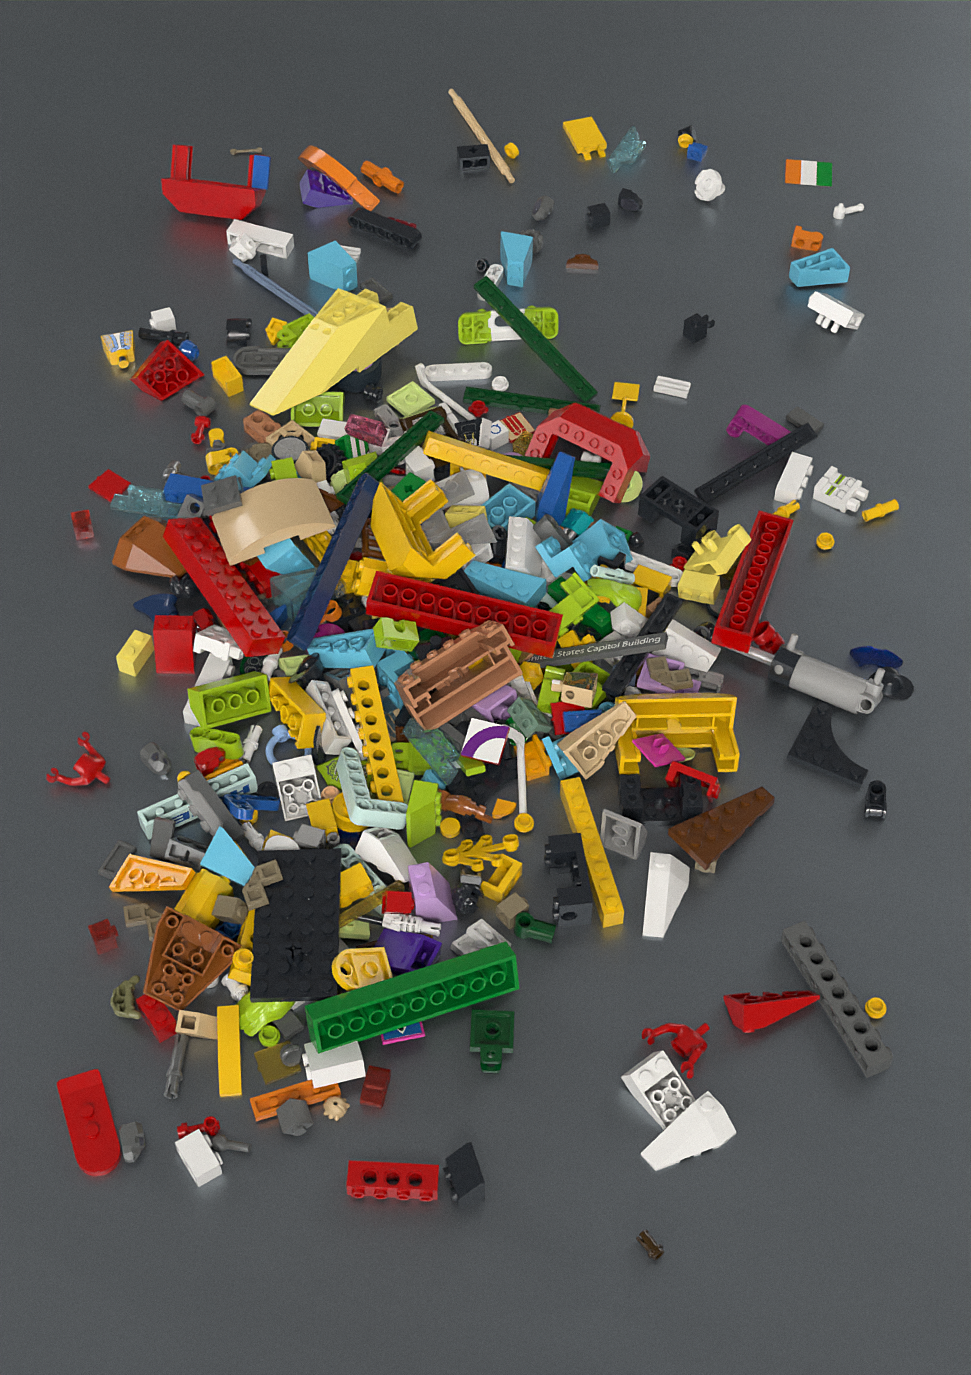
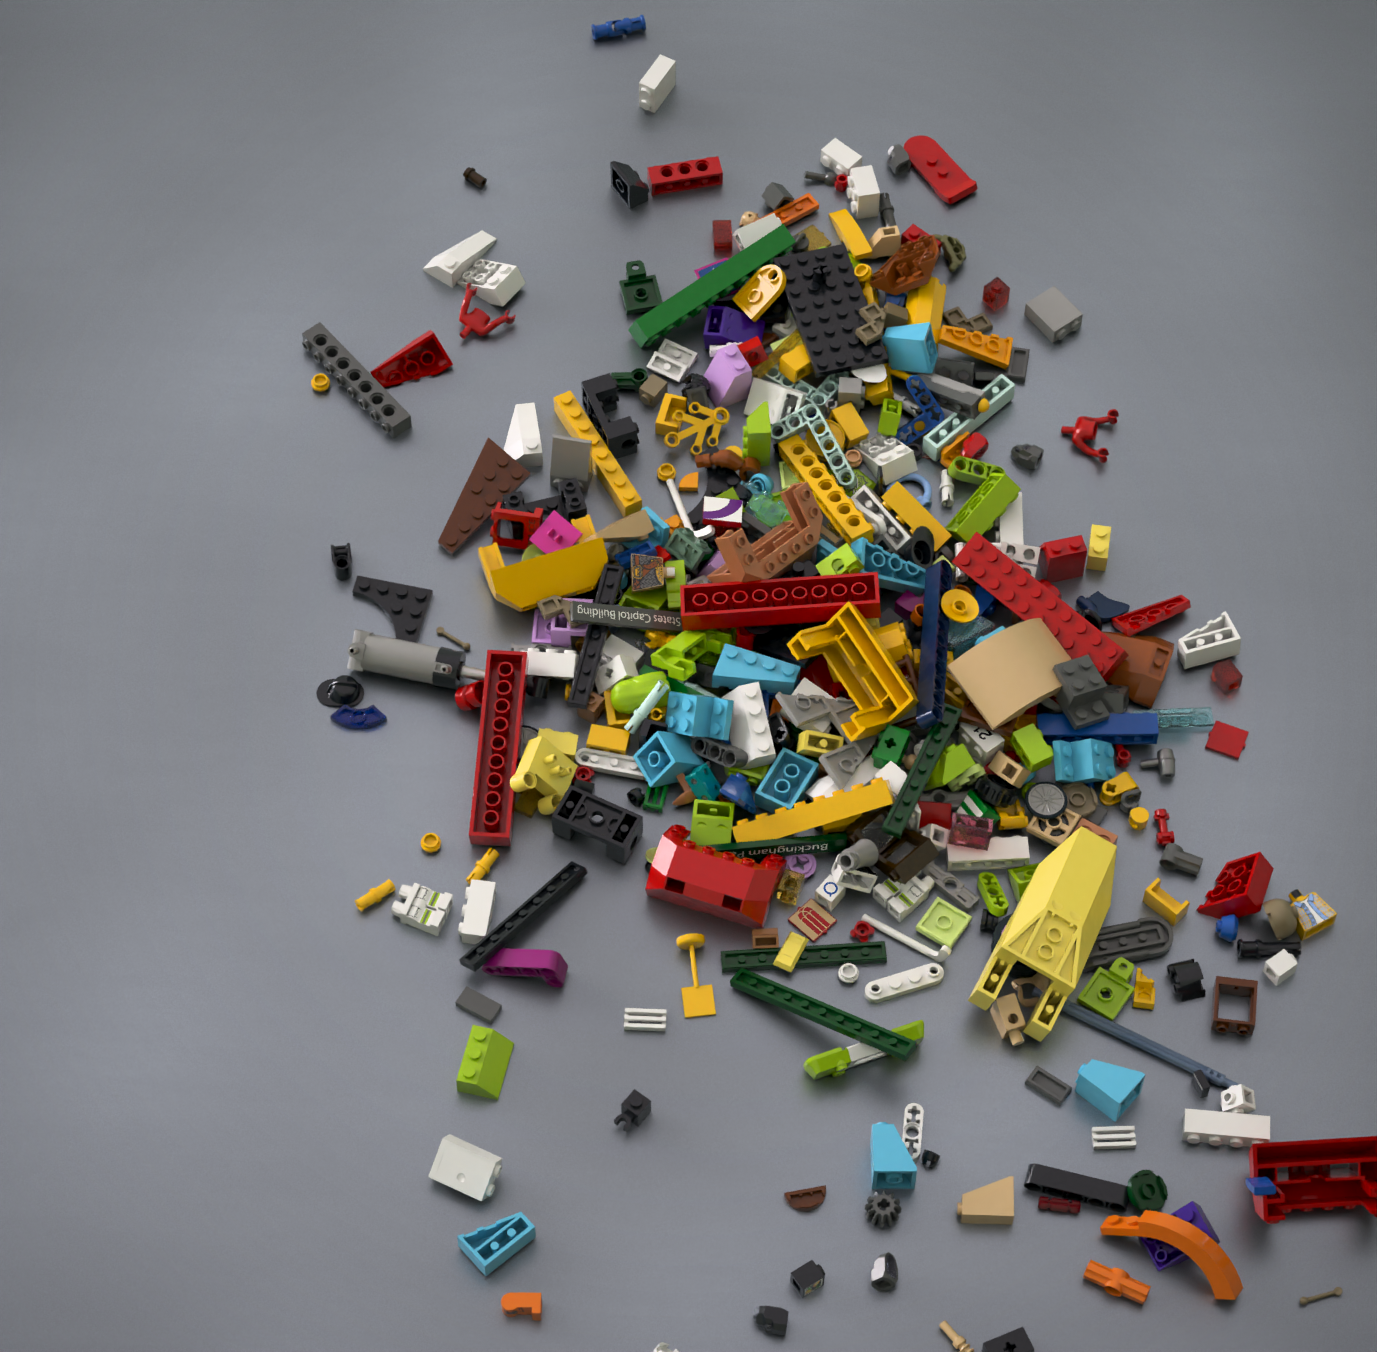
camera: 165 degrees right, 5 degrees up
none -> dark tan hinge [436,627,471,650]
none -> lime slope [456,1025,514,1100]
none -> white brick [639,54,676,113]
none -> light yellow tile [773,931,809,973]
none -> light grey plant [837,839,879,871]
none -> white brick [847,165,880,219]
none -> lime brick [877,397,902,436]
none -> yellow dish [941,589,979,623]
none -> tan slope [957,1176,1014,1225]
none -> lime beam [977,872,1009,917]
none -> light grey brick [1024,286,1083,343]
none -> red wing [1111,595,1191,637]
none -> dark green tile [1127,1170,1168,1212]
none -> white wedge [1177,611,1241,669]
none -> reddish brown window [1211,976,1258,1035]
none -> dark tan cylinder [1262,898,1300,941]

